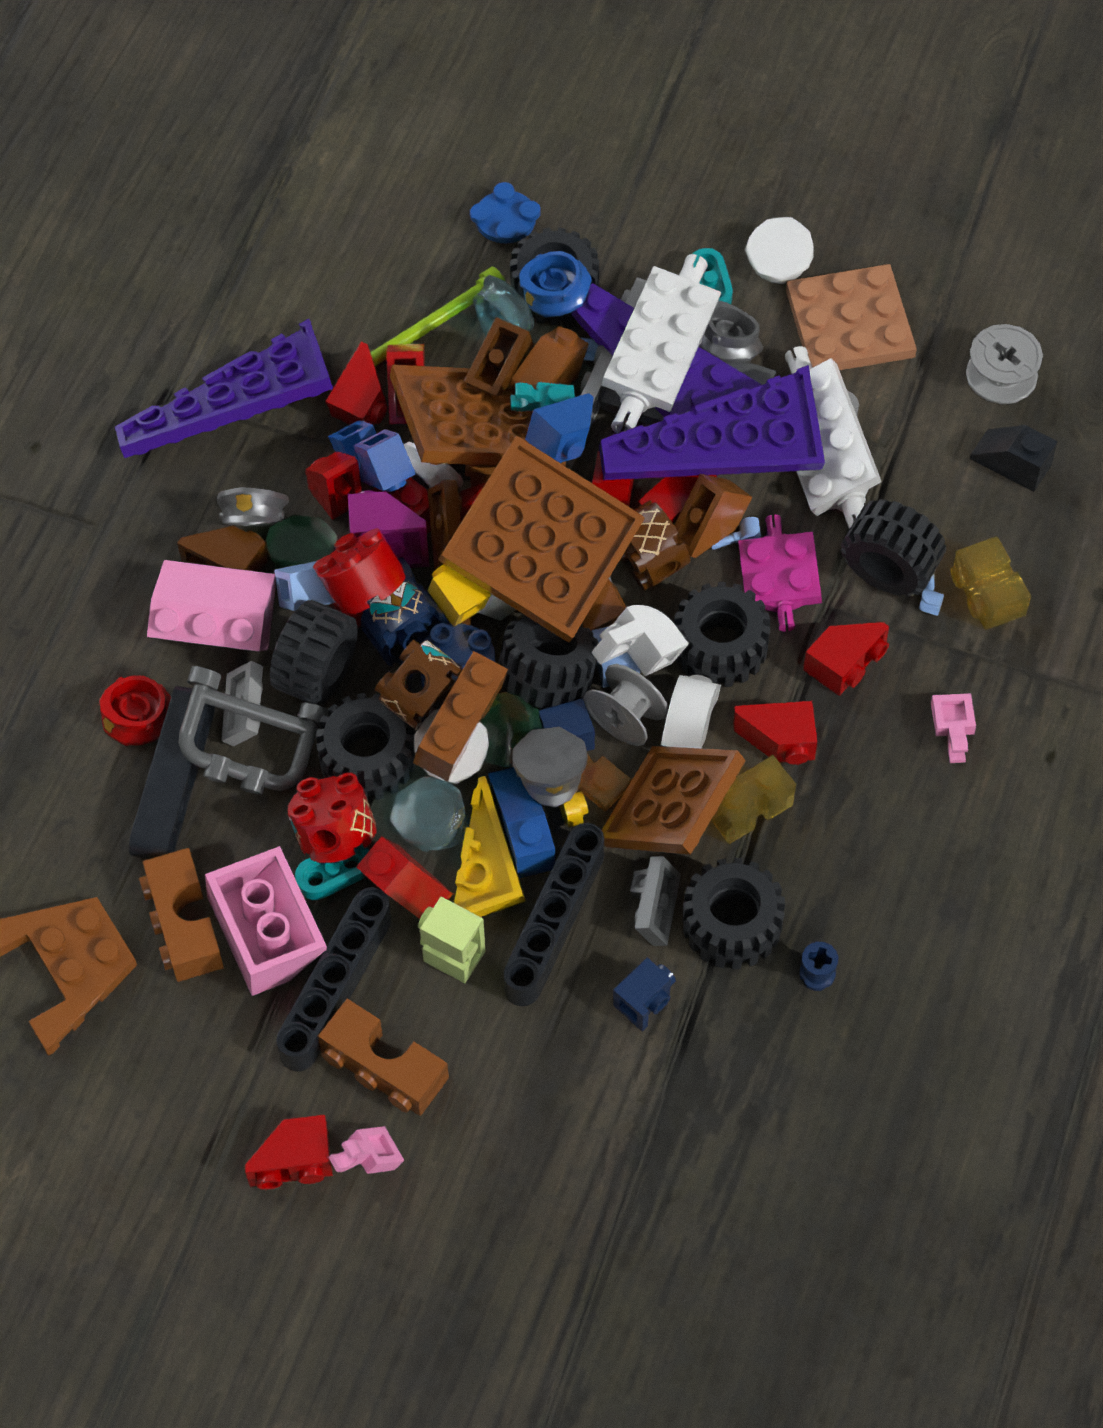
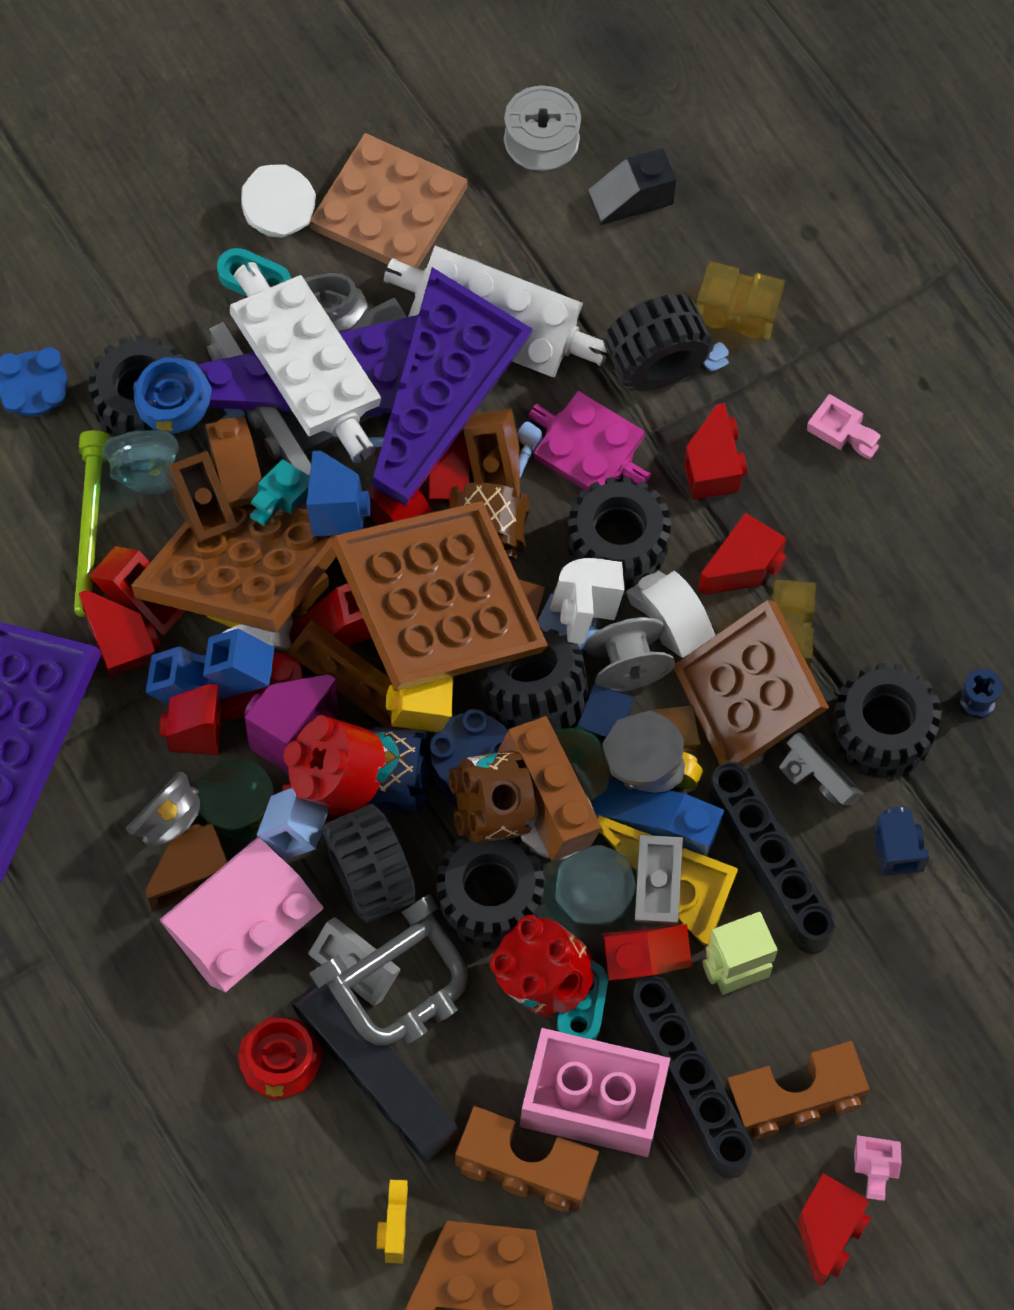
camera: 55 degrees left, 5 degrees up
none -> yellow plate [377,1180,408,1264]
none -> light grey plate [635,835,683,925]

